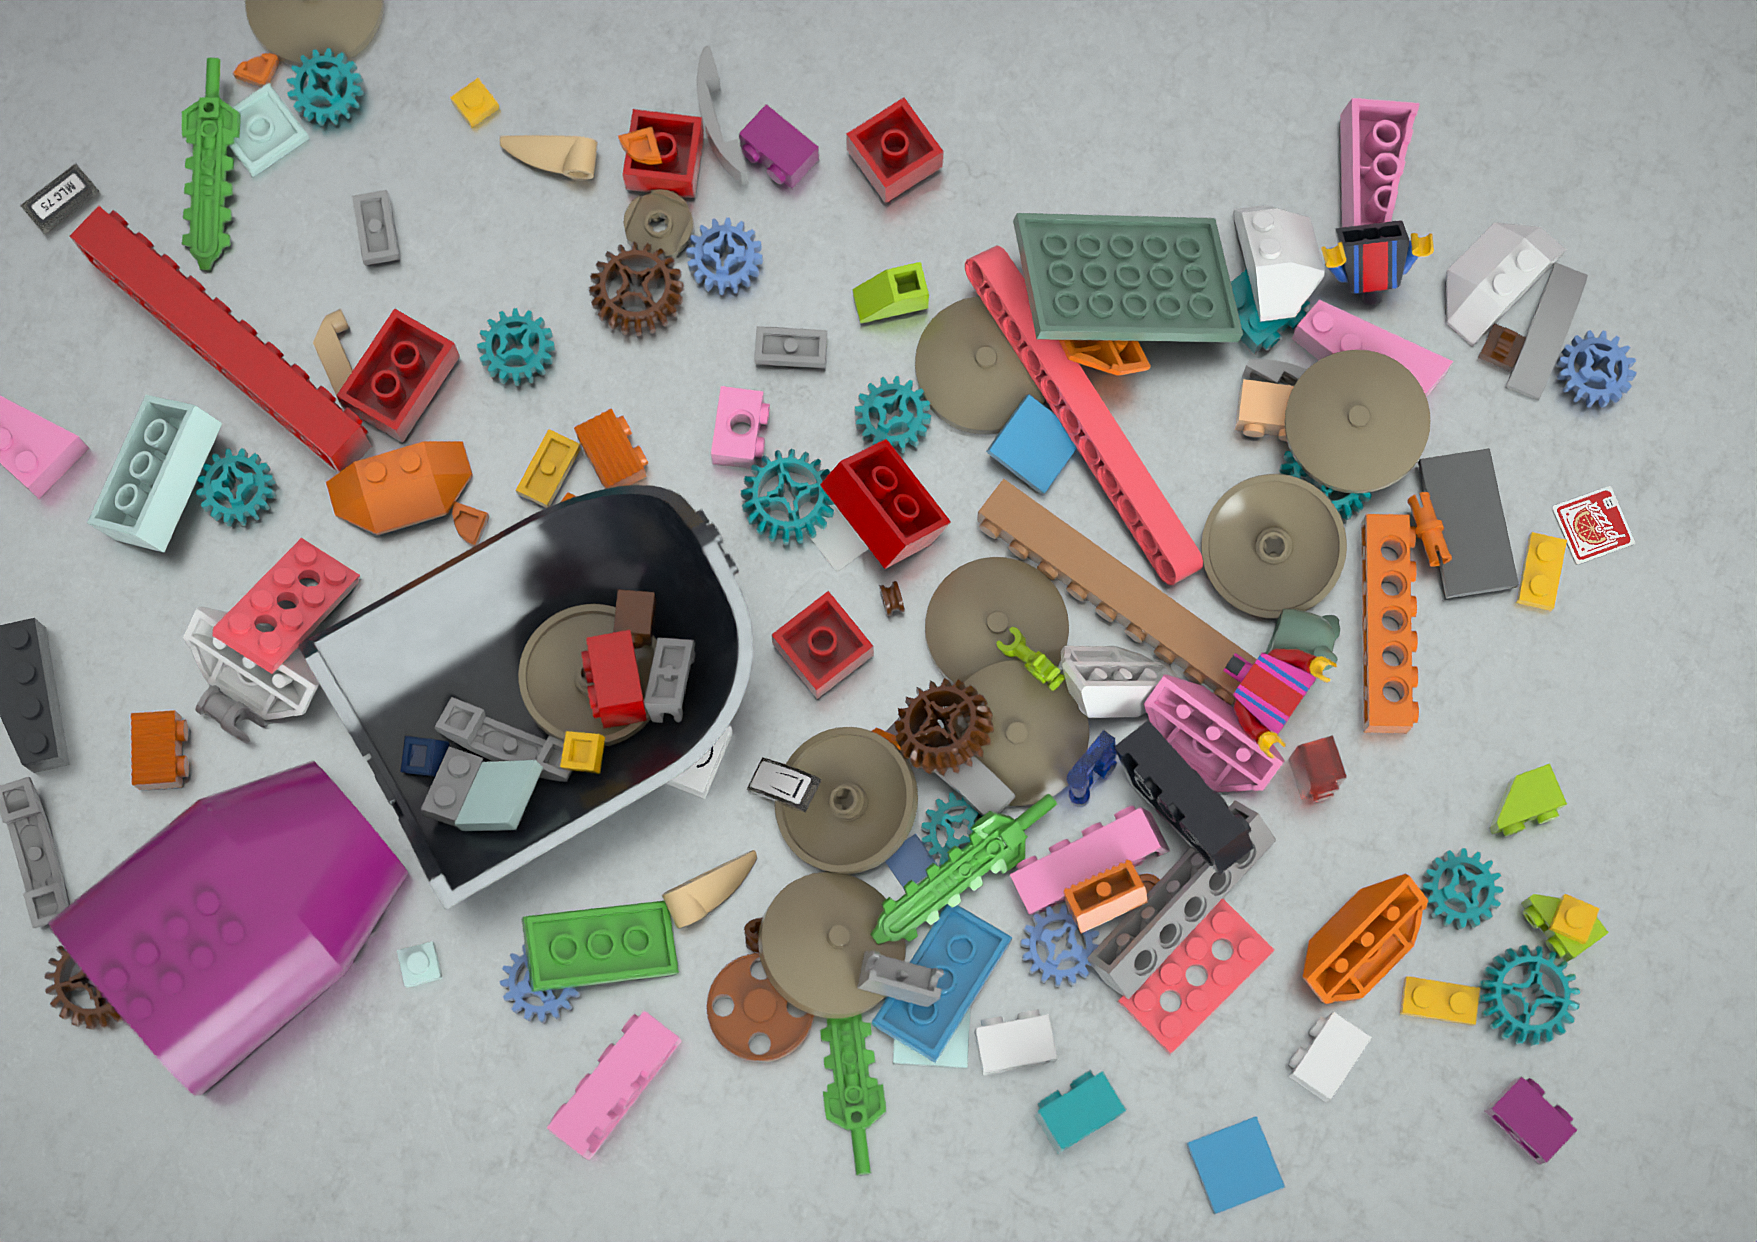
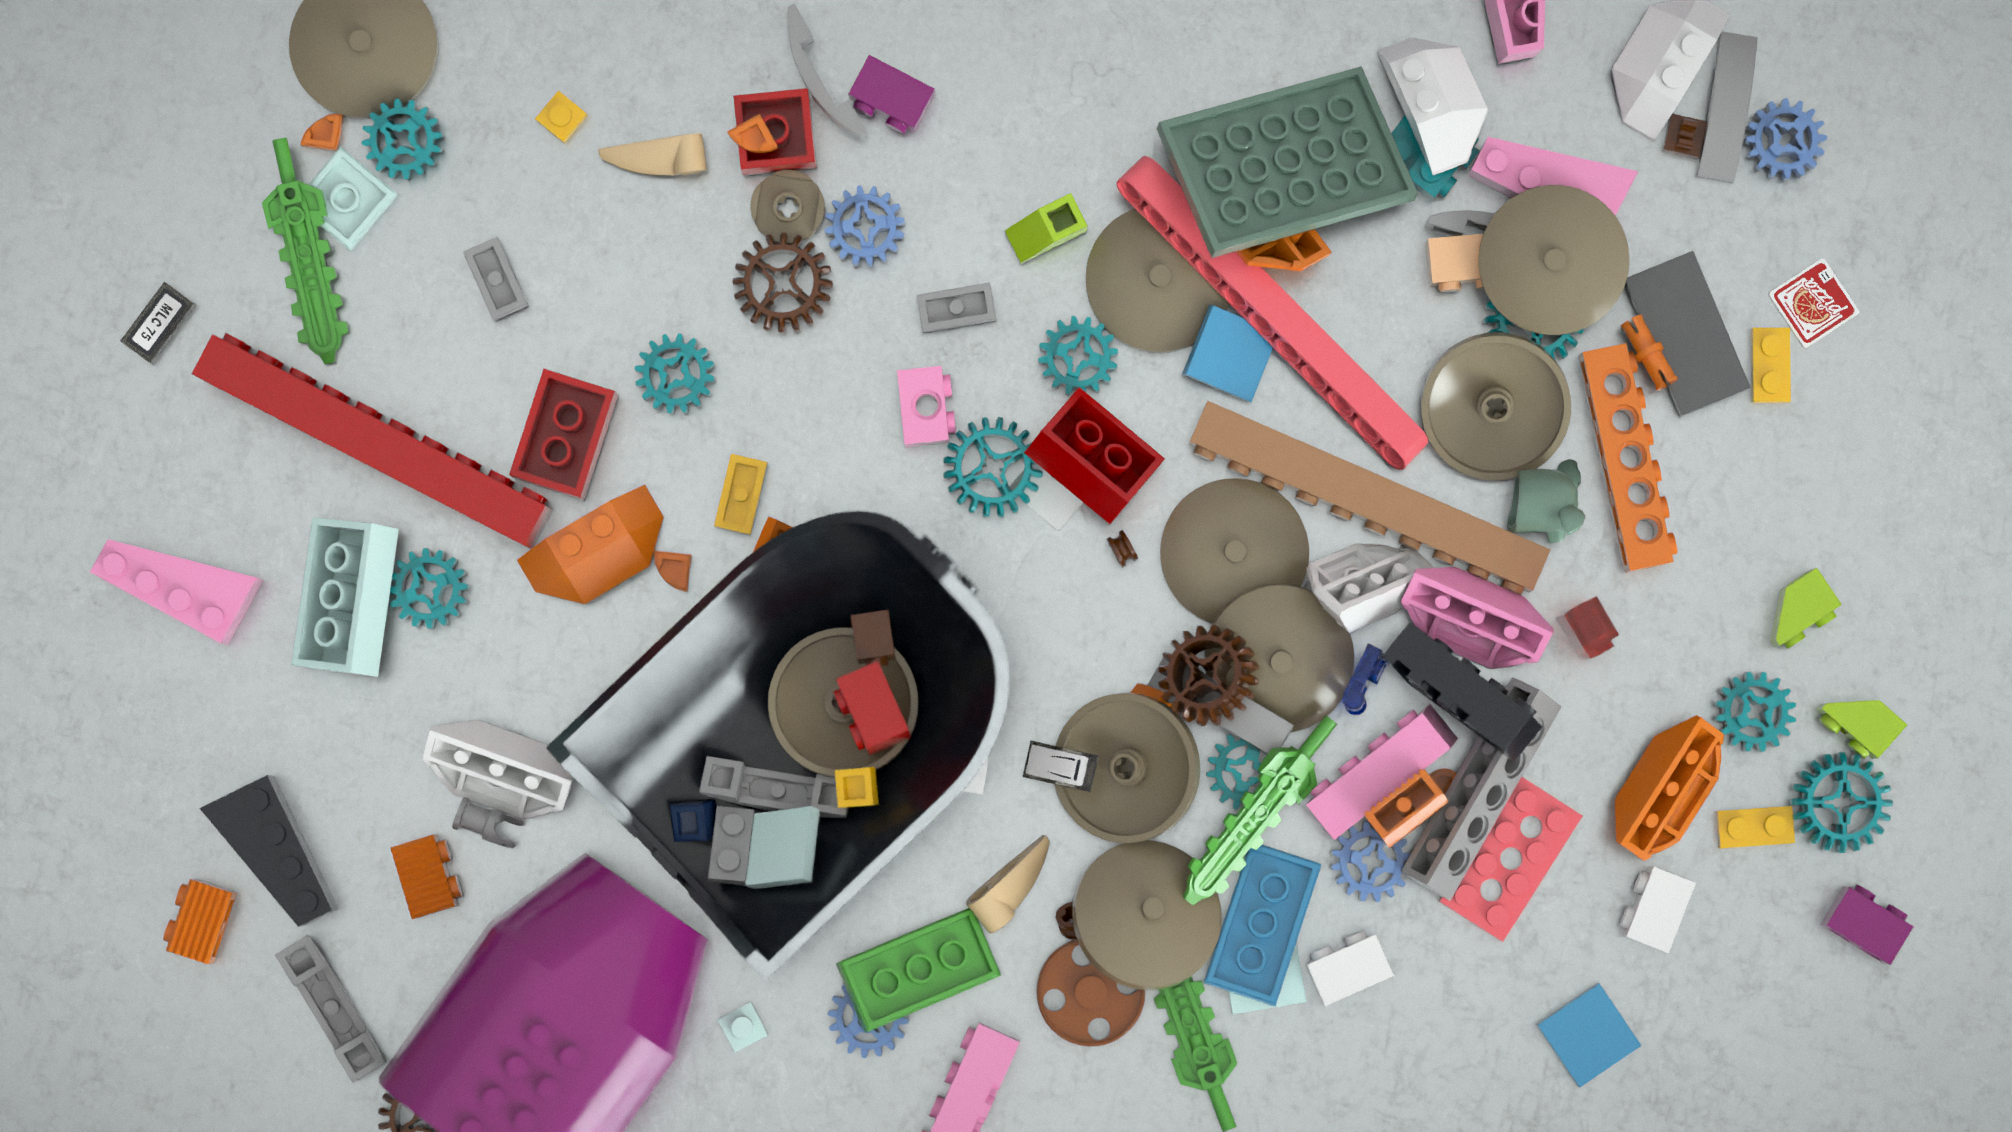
camera: 10 degrees left, 10 degrees up
coral plate [212,538,360,674] -> none
tan piece [313,309,353,406] -> none
orange brick [574,409,649,489] -> none
light grey hinge [644,638,696,723] -> none
red brick [771,591,874,699] -> none
red brick [846,97,944,204] -> none
light grey hinge [857,950,944,1007] -> none
medium blue sticker [885,834,939,888] -> none
lime piece [996,627,1065,691] -> none
teal brick [1034,1070,1127,1155] -> none
torso [1223,649,1337,759] -> none
torso [1321,220,1434,305] -> none
yellow plate [1549,894,1600,944] -> none

